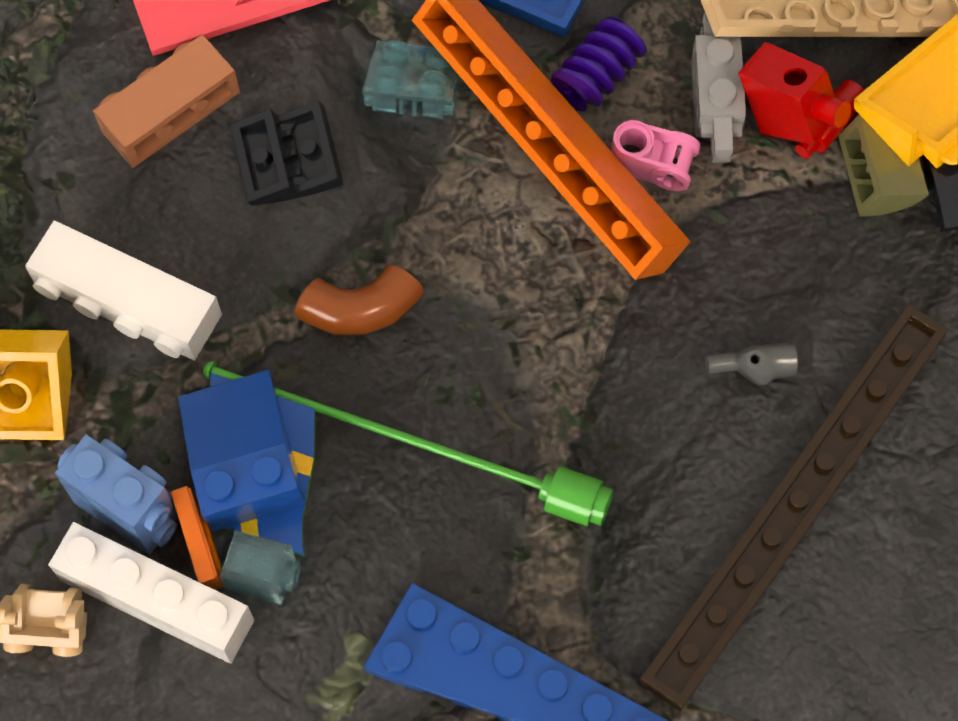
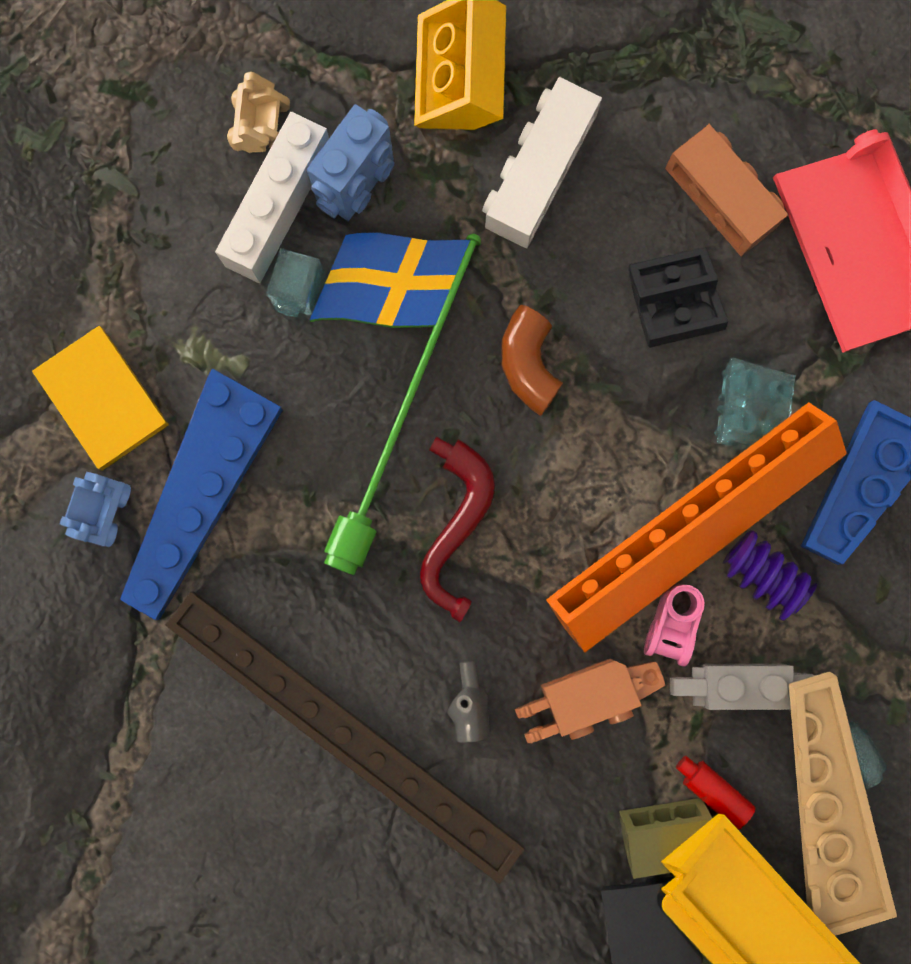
camera: 90 degrees right, 15 degrees up
orange tile [171,486,226,589] -> none
blue slope [178,370,306,532] -> none
red torso [738,42,851,144] -> none
none -> dark red animal [420,437,495,623]
none -> nougat hinge [515,659,666,743]

